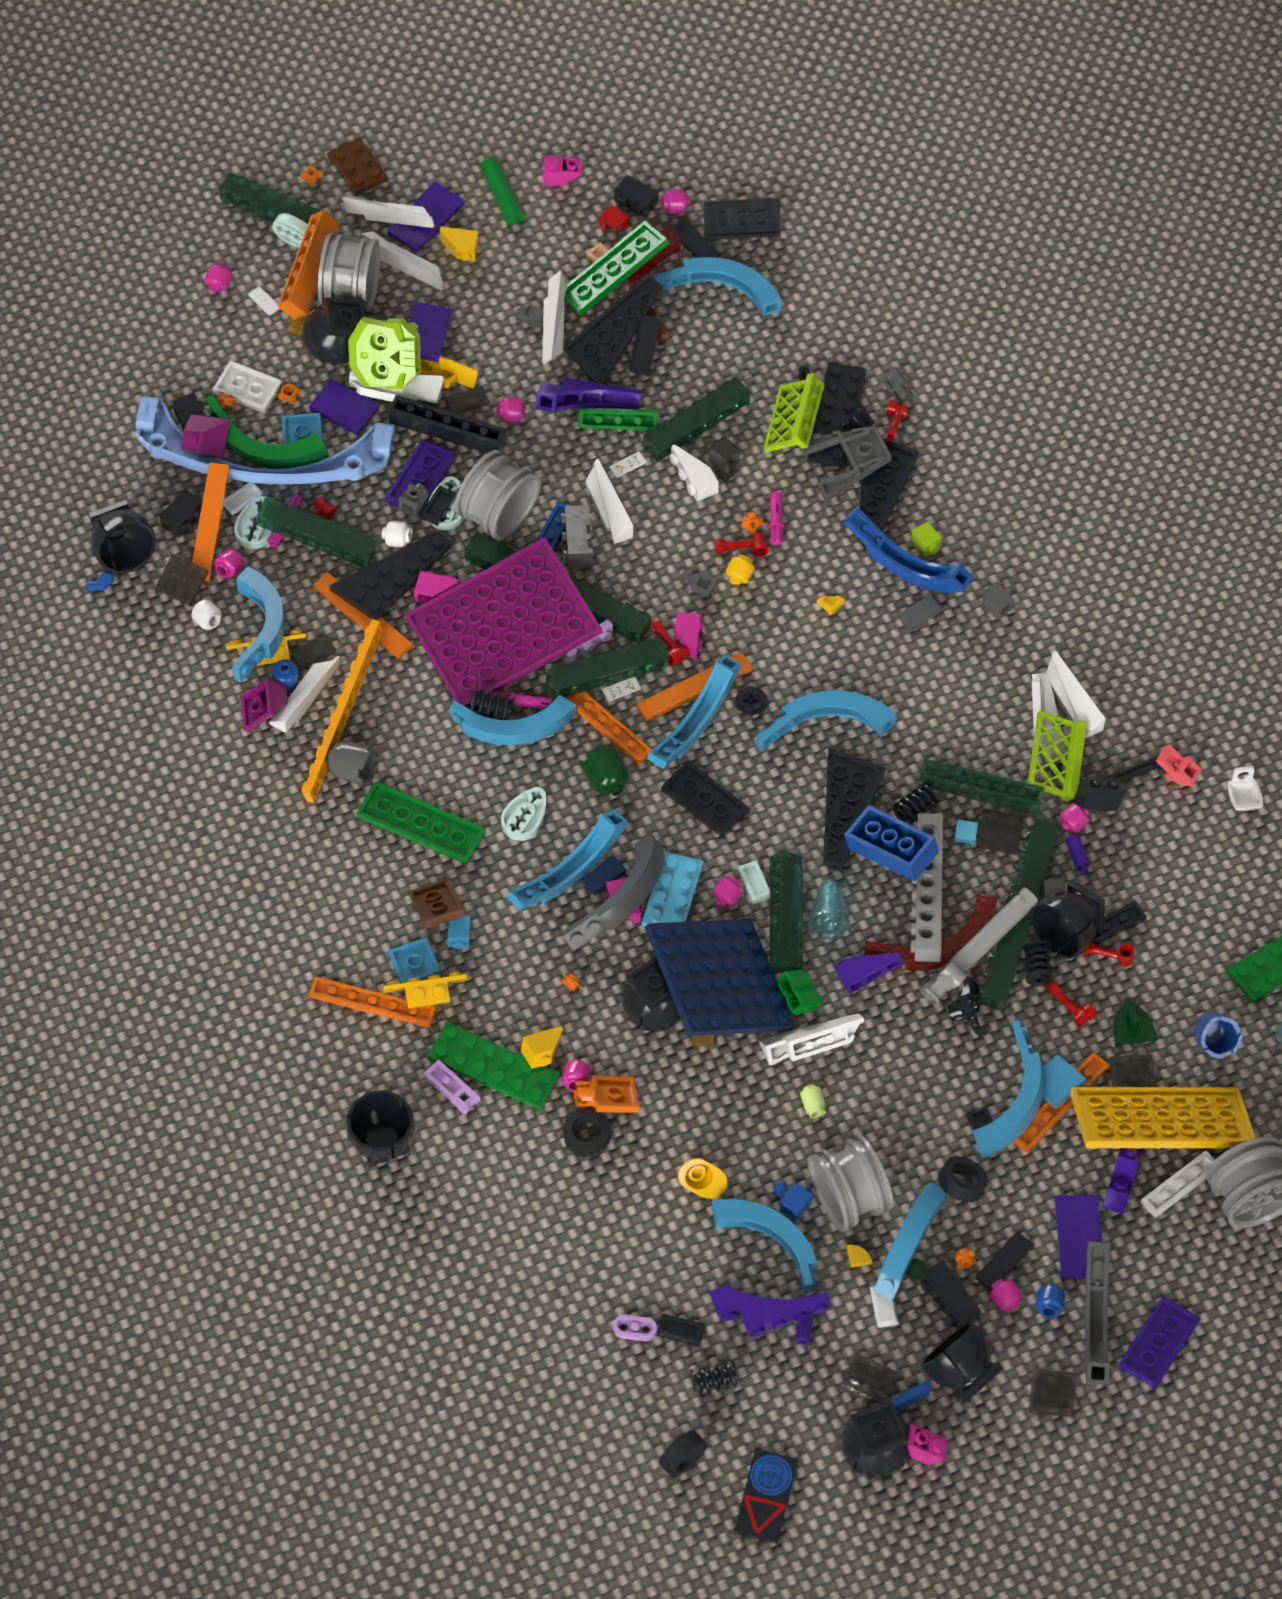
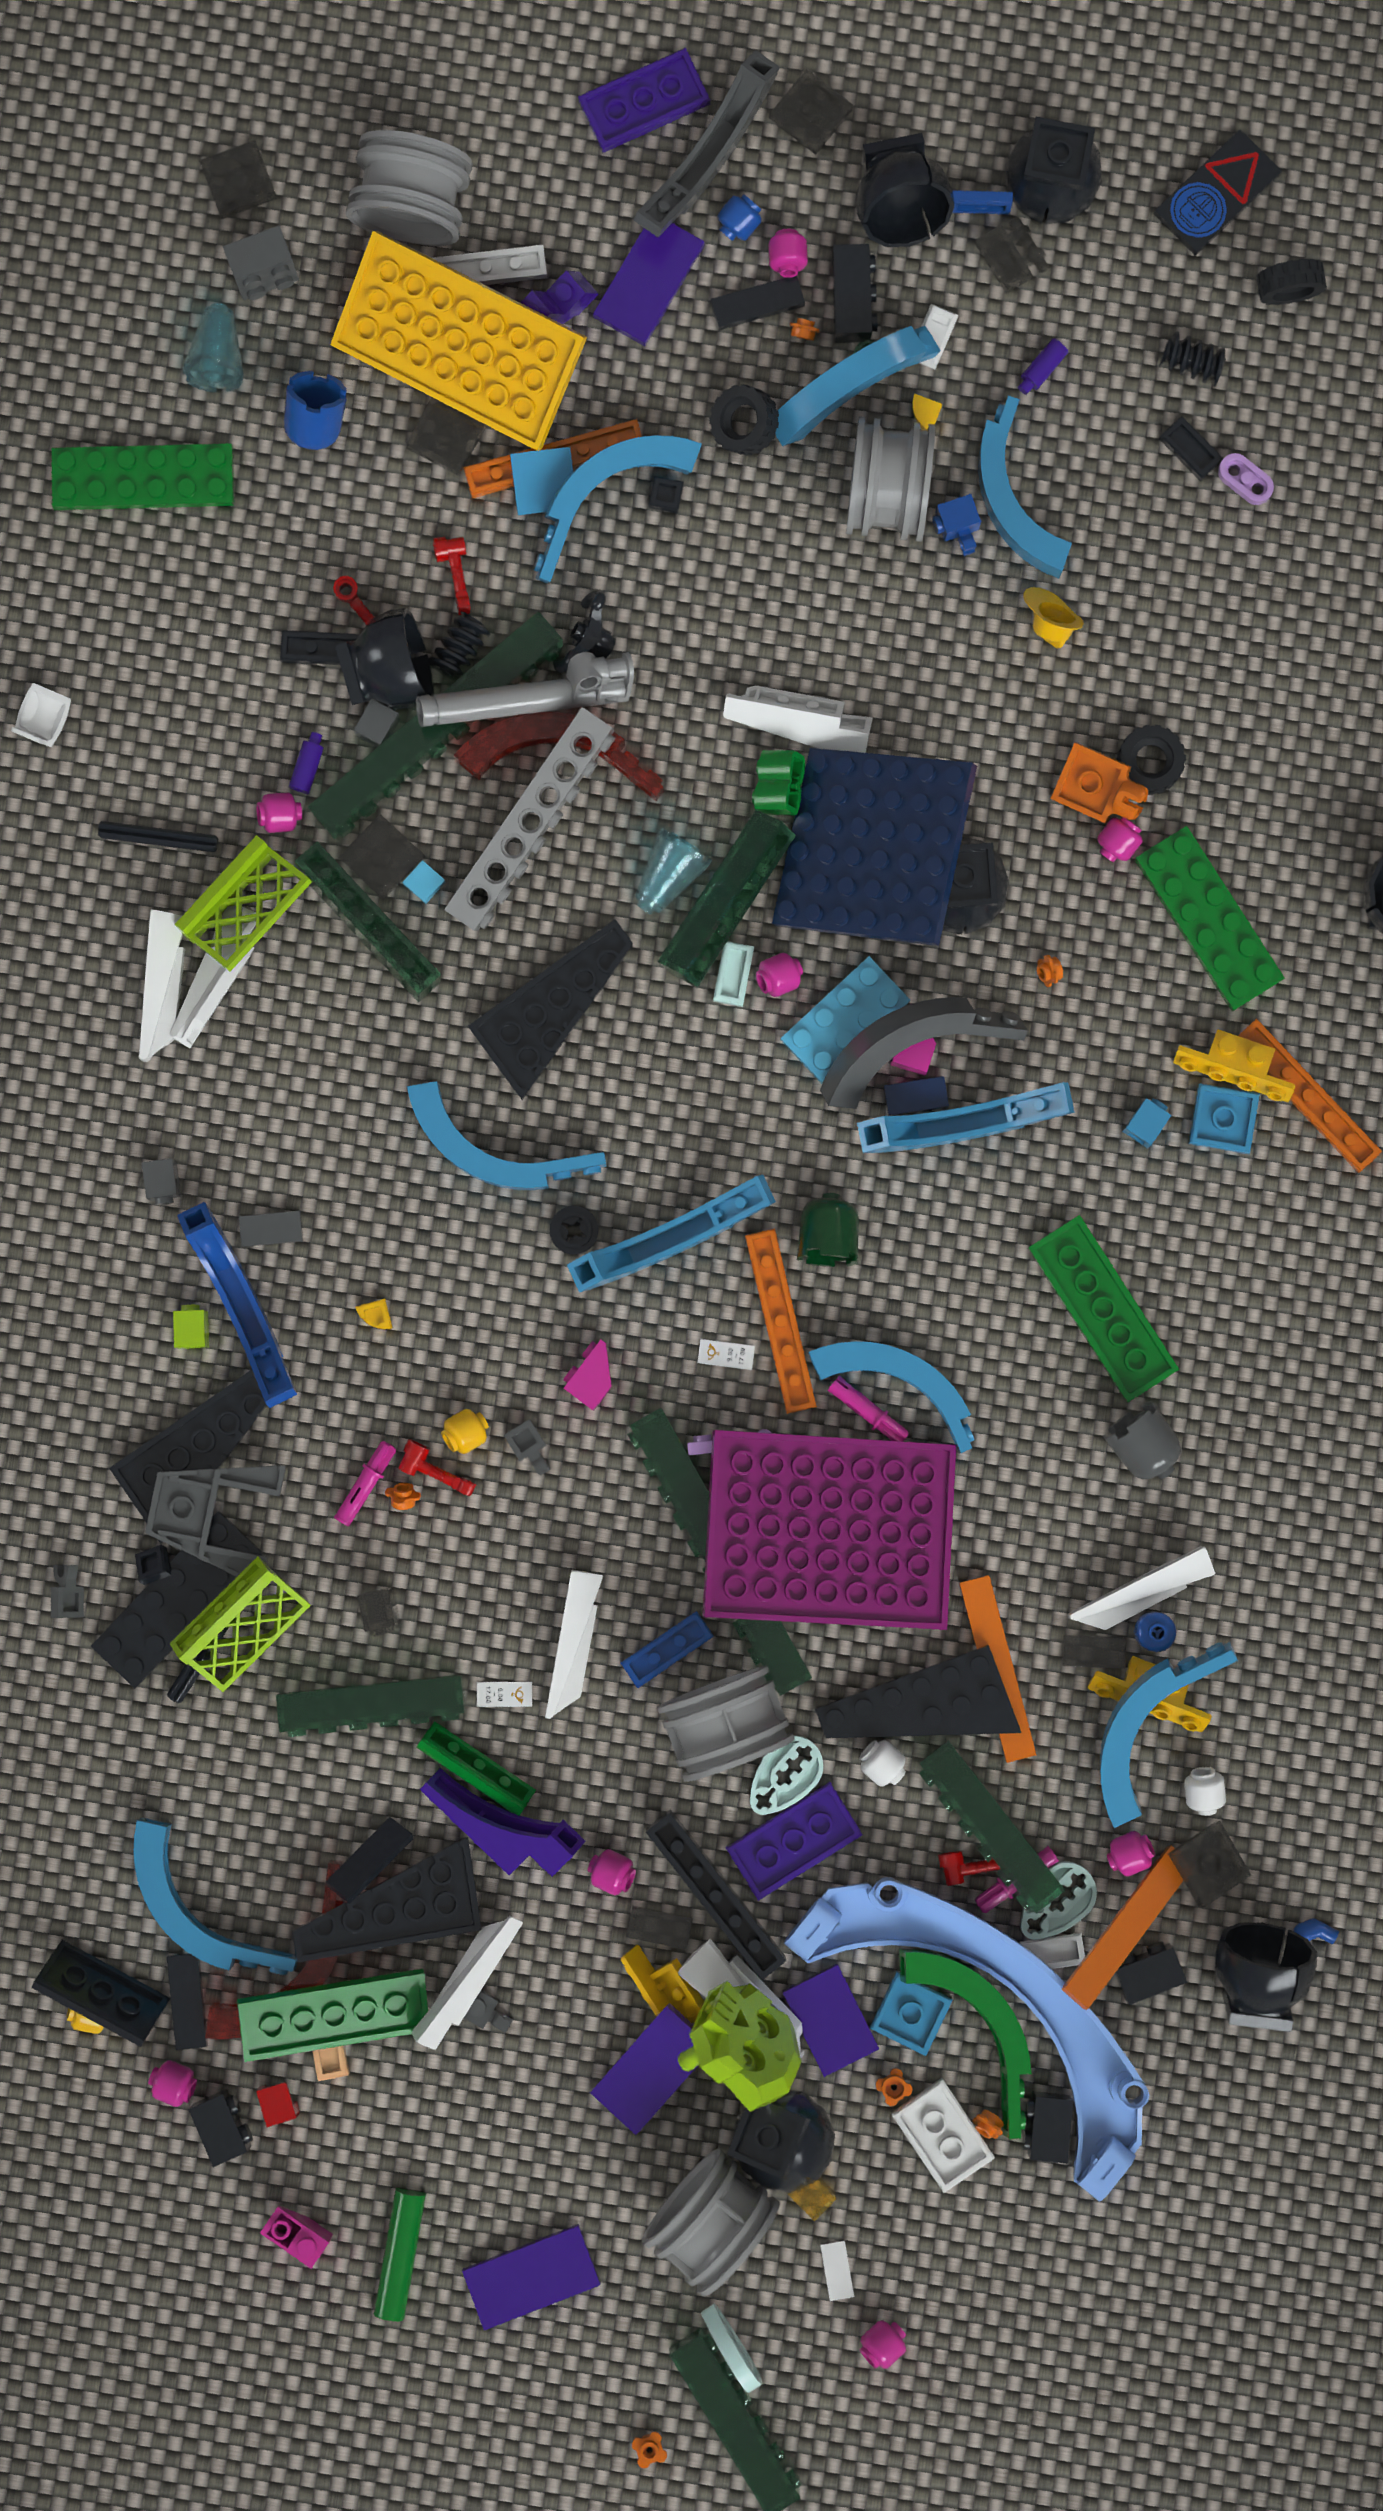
camera: 145 degrees left, 25 degrees up
magenta slope [181,414,230,459] -> none
magenta slope [241,678,287,732] -> none
orange brick [277,210,340,319] -> none
light orange plate [302,619,383,803] -> none
reddish brown plate [327,137,388,196] -> none
white wedge [342,196,435,228] -> none
white wedge [362,231,443,291] -> none
dark grey brick [399,483,428,517] -> none
reddish brown plate [408,878,465,929] -> none
dark pink slope [414,571,459,603] -> none
black tile [420,485,457,526] -> none
lavender plate [423,1060,481,1115] -> none
yellow slope [440,227,479,261] -> none
black piece [470,685,515,720] -> none
light aqua piece [501,787,546,841] -> none
yellow slope [521,1026,563,1069] -> none
clear green brick [546,637,669,700] -> none
flat silver wedge [561,505,592,569] -> none
orange tile [637,652,752,722] -> none
red brick [650,618,690,667] -> none
black tile [661,760,750,838] -> none
white slope [669,445,719,501] -> none
dark purple arch [709,1284,832,1337] -> none
yellowish green brick [800,1085,826,1118] -> none
dark purple slope [834,953,904,994] -> none
blue brick [844,805,939,881] -> none
red brick [886,399,908,442] -> none
black piece [893,784,939,824] -> none
dark pink slope [907,1424,948,1465] -> none
black brick [1074,776,1125,811] -> none
dark green shield [1113,999,1157,1046] -> none
coral brick [1156,744,1202,786] -> none

